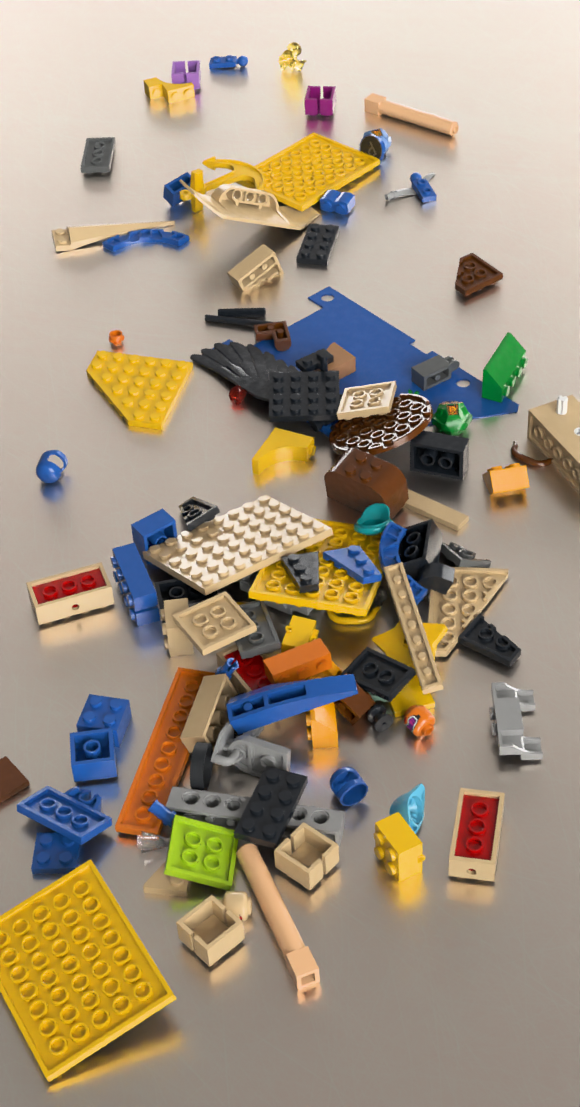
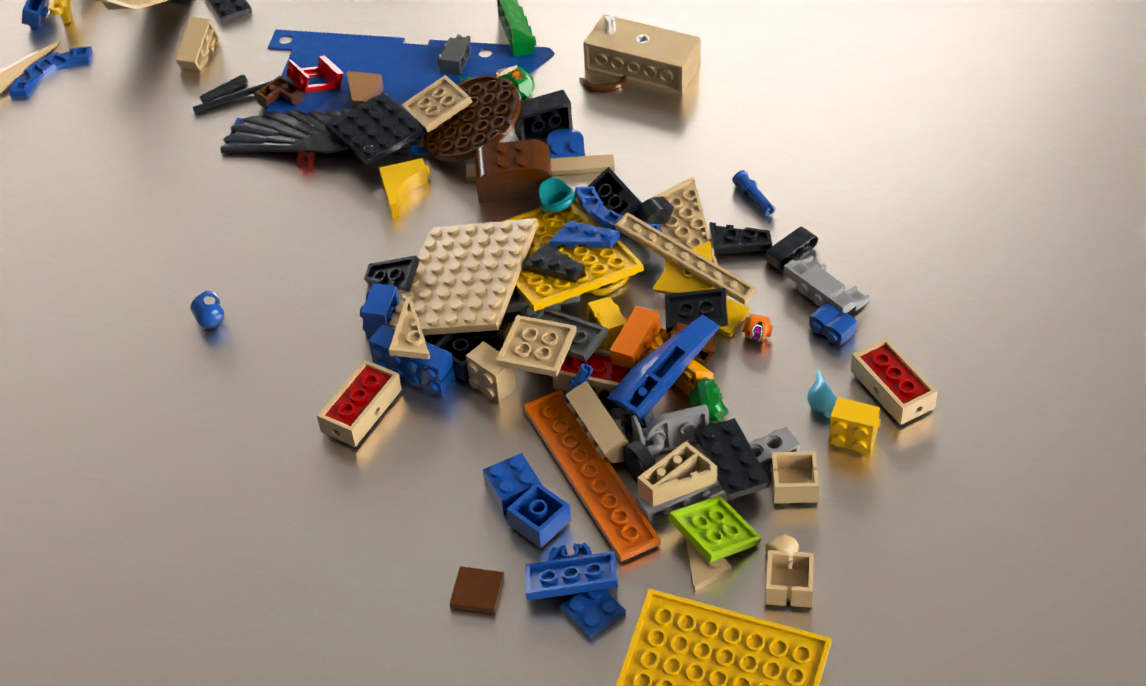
camera: 40 degrees left, 5 degrees up
yellow plate [86,350,193,430] -> none
orange plate [108,330,125,345] -> none
clear cone [137,831,170,853] -> none
blue pin [148,799,177,828] -> none
light nougat brick [236,844,320,990] -> none
black plate [296,348,334,372] -> none
blue helmet [330,766,368,806] -> none
black wheel [367,705,393,732] -> none
dark grey wing [441,542,491,568] -> none
light orange slope [482,463,530,494] -> none
none -> red panel [286,56,343,93]
none -> tan wing [389,297,430,359]
none -> blue slope [547,129,585,158]
none -> tan wedge [637,441,717,507]
none -> green helmet [689,377,729,424]
none -> blue pin [732,170,776,216]
none -> black beam [765,226,818,271]
none -> blue brick [809,303,857,345]

